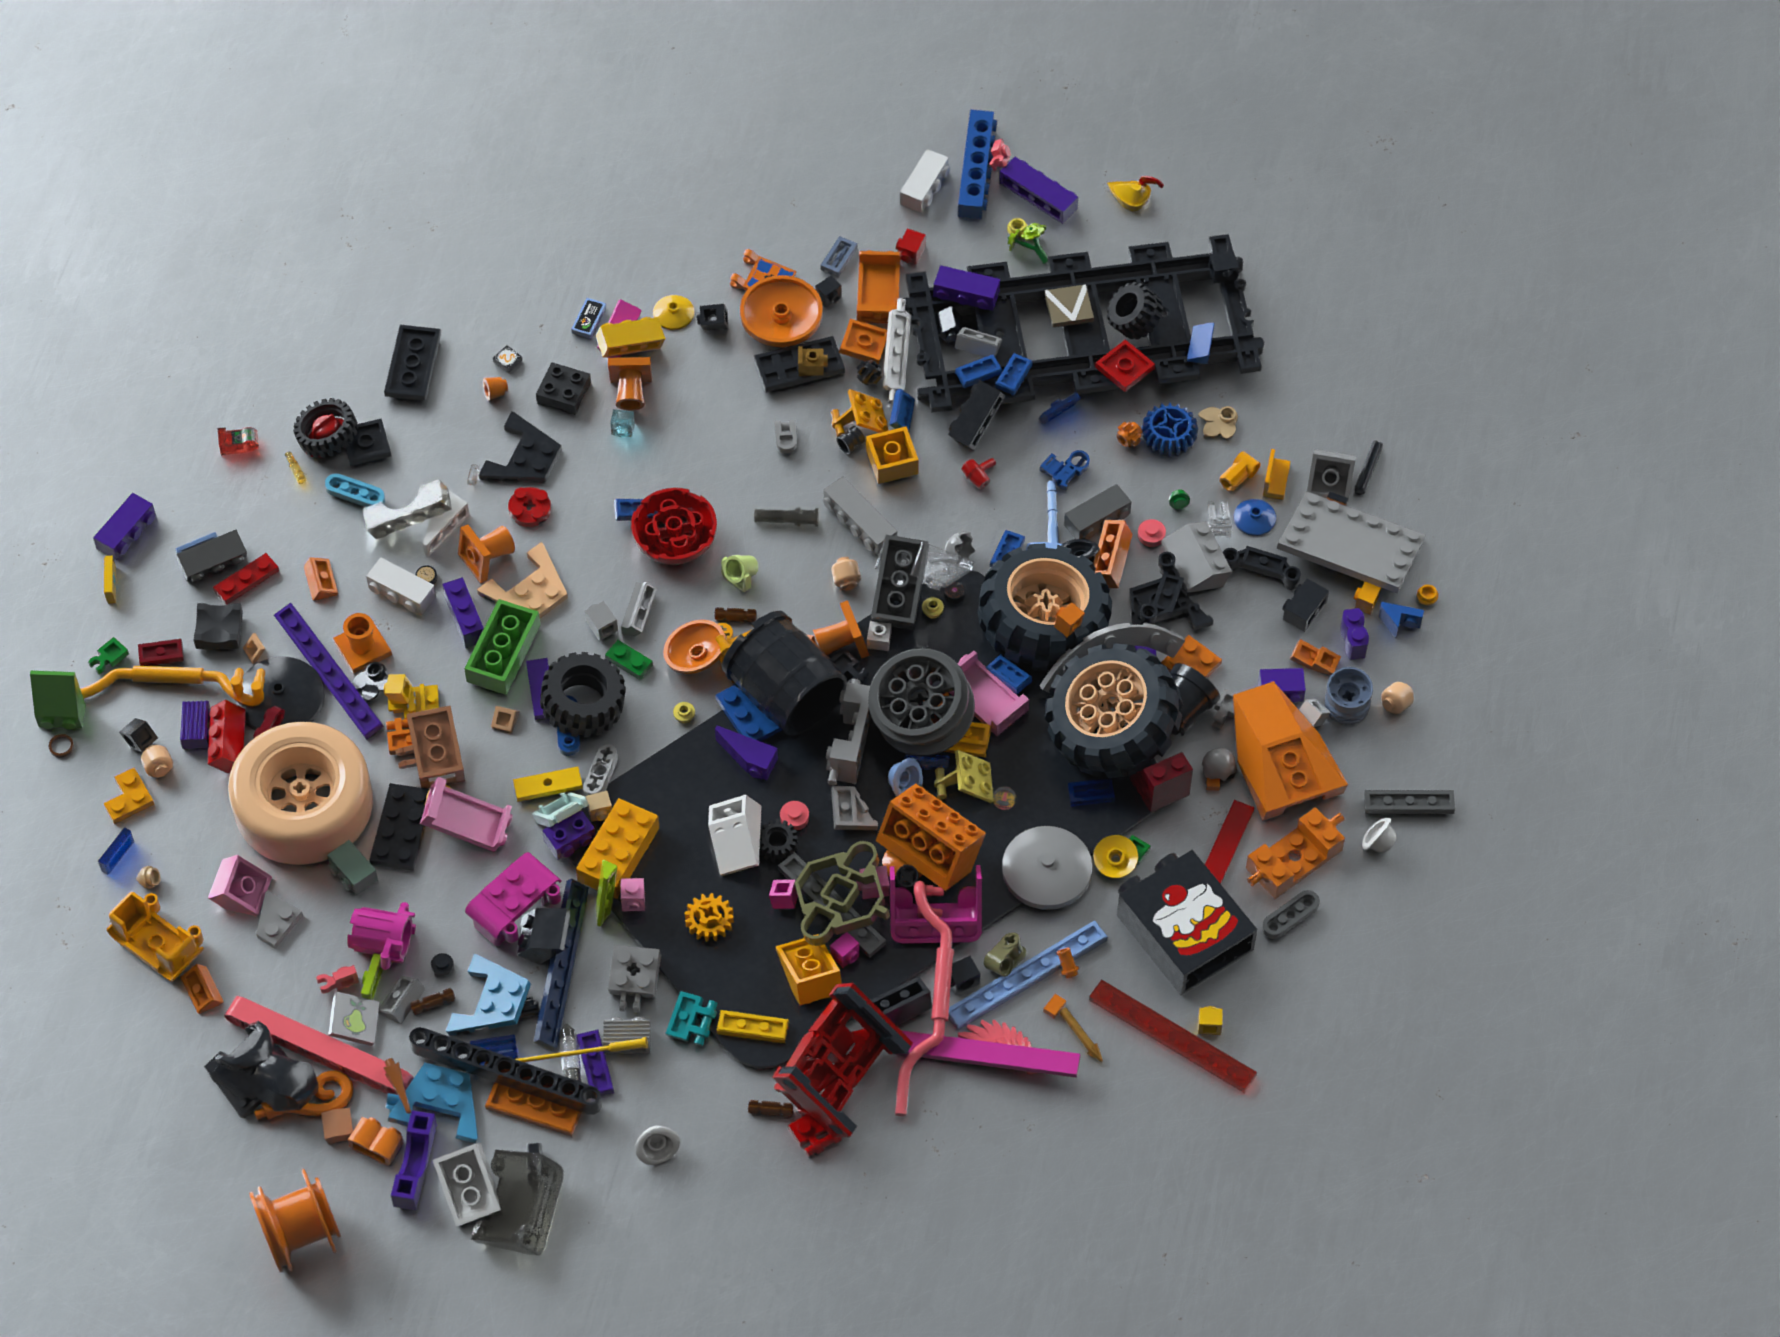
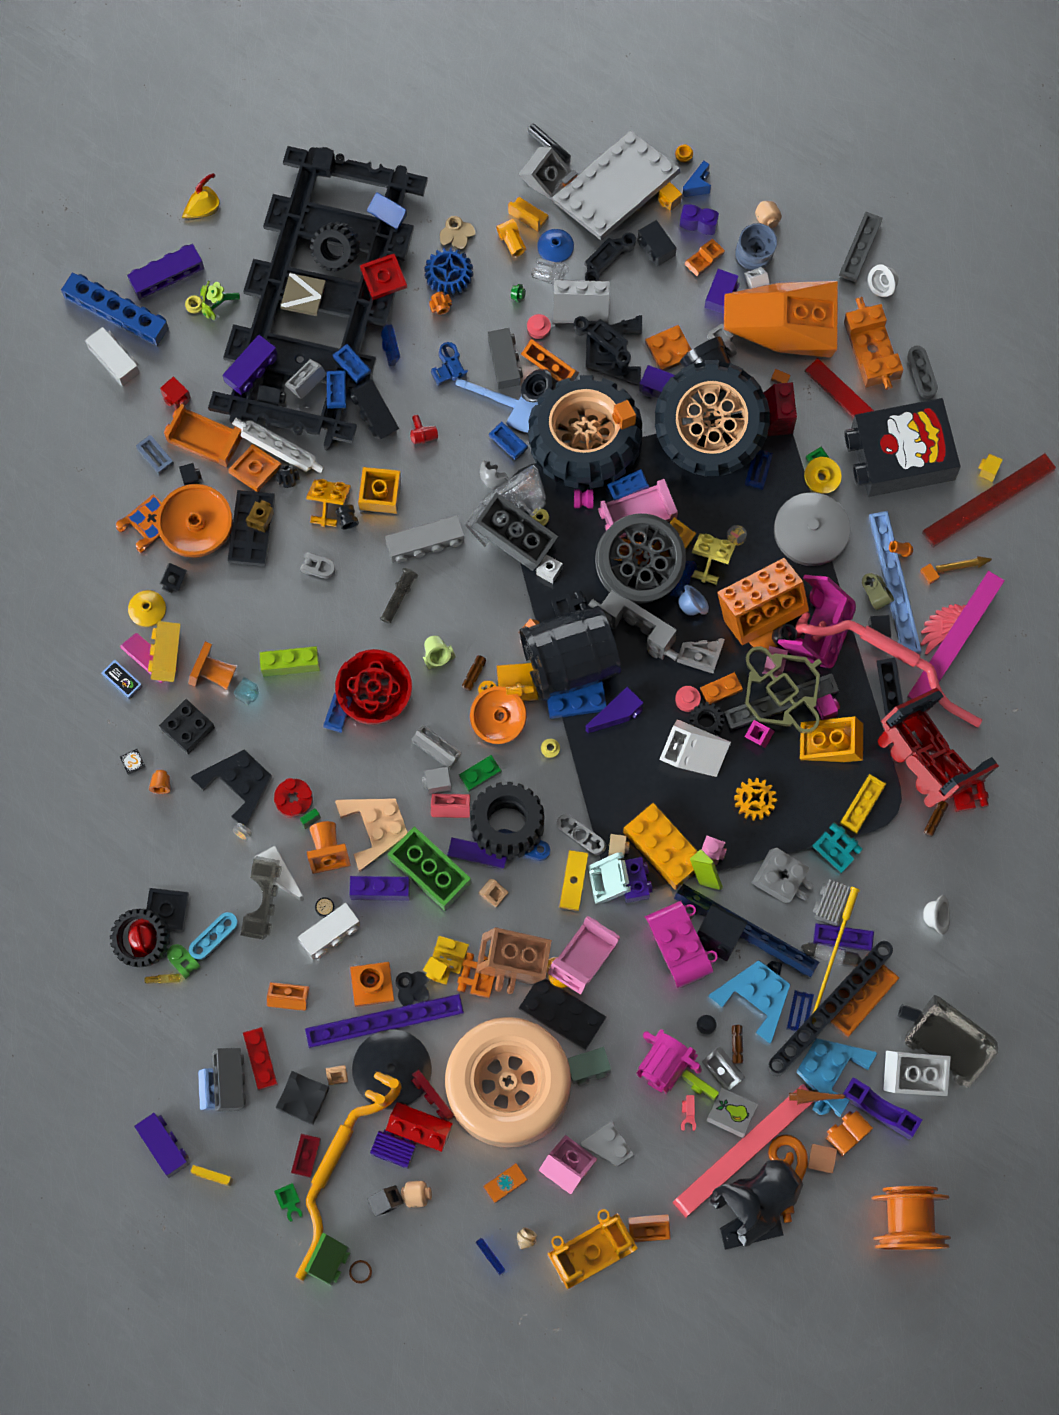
camera: 65 degrees left, 15 degrees up
light orange plate [103,767,155,824] -> none
clear red leg [217,427,259,455] -> none
black plate [384,324,441,401] -> none
orange plant [813,600,869,659] -> none
light nougat head [831,557,861,590] -> none
blue plate [889,389,915,432] -> none
coral plate [990,139,1011,171] -> none
light grey plate [1039,623,1185,693] -> none
light grey hair [1202,748,1237,781] -> none
none -> bright green plate [167,944,201,979]
none -> lime brick [259,646,320,677]
none -> green tile [300,808,321,829]
none -> coral slope [431,794,470,818]
none -> orange tile [483,1163,528,1203]
none -> dark pink wheel [574,490,593,508]
none -> orange plate [700,672,743,705]

